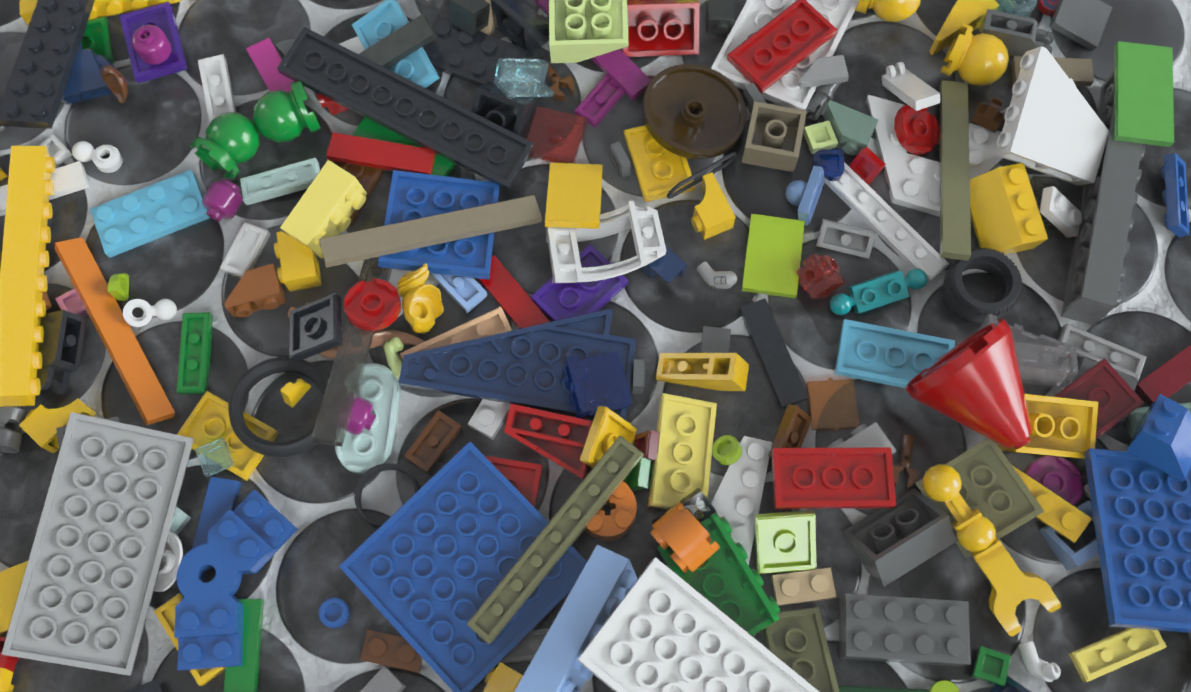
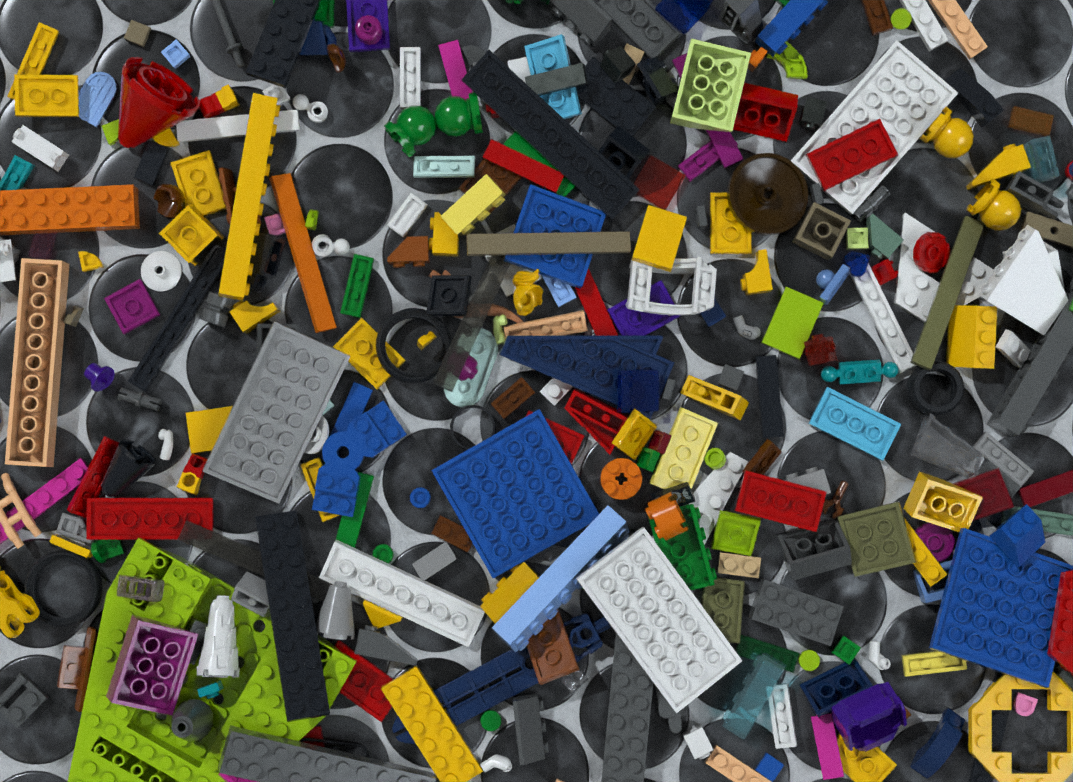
camera: 15 degrees right, 15 degrees up
medium azure plate [90,170,210,258] -> none
clear light blue tile [195,438,235,477] -> none
magenta head [202,180,243,221] -> none
red tile [344,279,401,331] -> none
olive tile [466,436,643,645] -> none
clear light blue panel [494,58,554,97] -> none
reddish brown bar [538,59,575,102] -> none
black piece [667,152,737,199] -> none
light grey tile [799,55,849,88] -> none
clear orange piece [807,378,859,432] -> none
light grey slope [816,218,876,259] -> none
white hinge [882,62,940,111] -> none
red cone [904,318,1032,450] -> none
yellow piece [923,464,1061,637] -> none
reddish brown tile [971,97,1005,133] -> none

